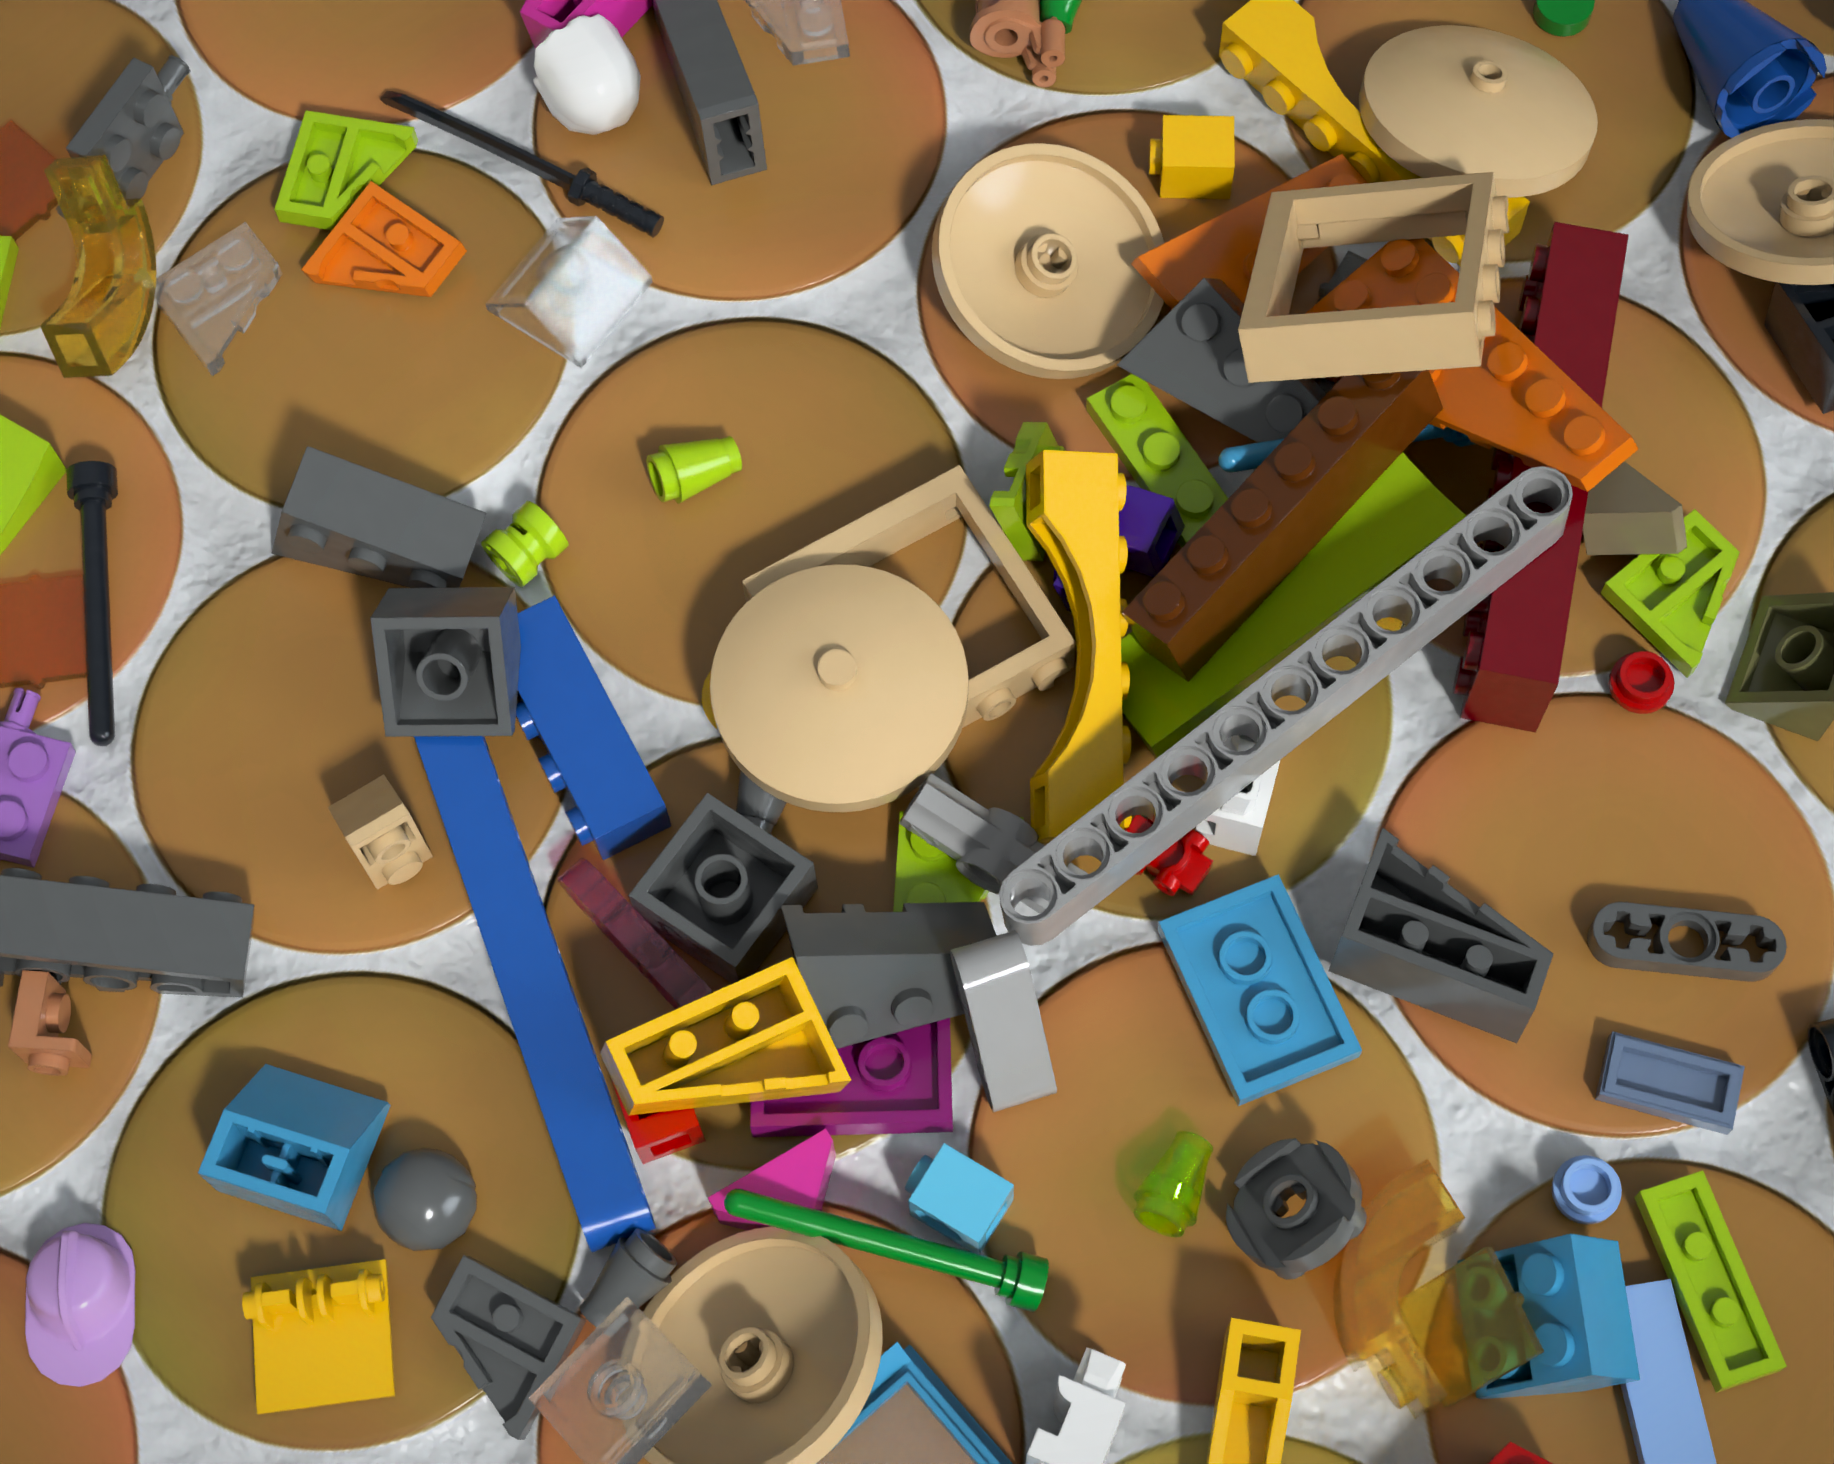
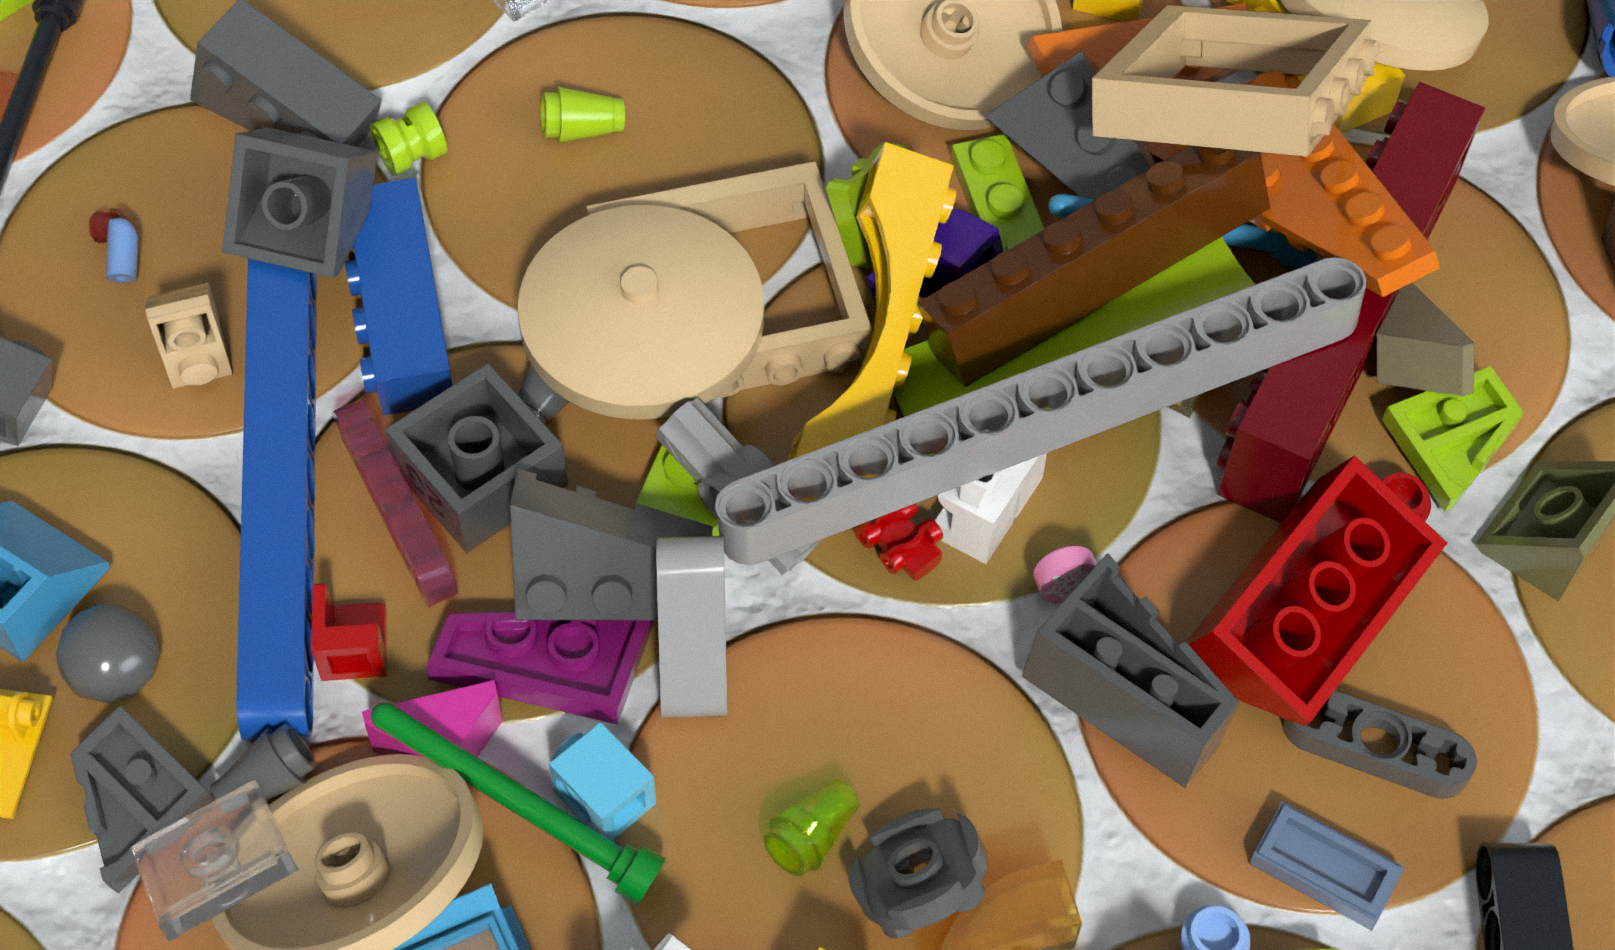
camera: 10 degrees right, 10 degrees down
yellow wedge [600,957,851,1115] -> none
dark azure plate [1157,874,1362,1106] -> none
none -> medium blue arm [89,208,138,283]
none -> bright pink tile [1033,546,1097,604]
none -> red slope [1186,455,1447,726]

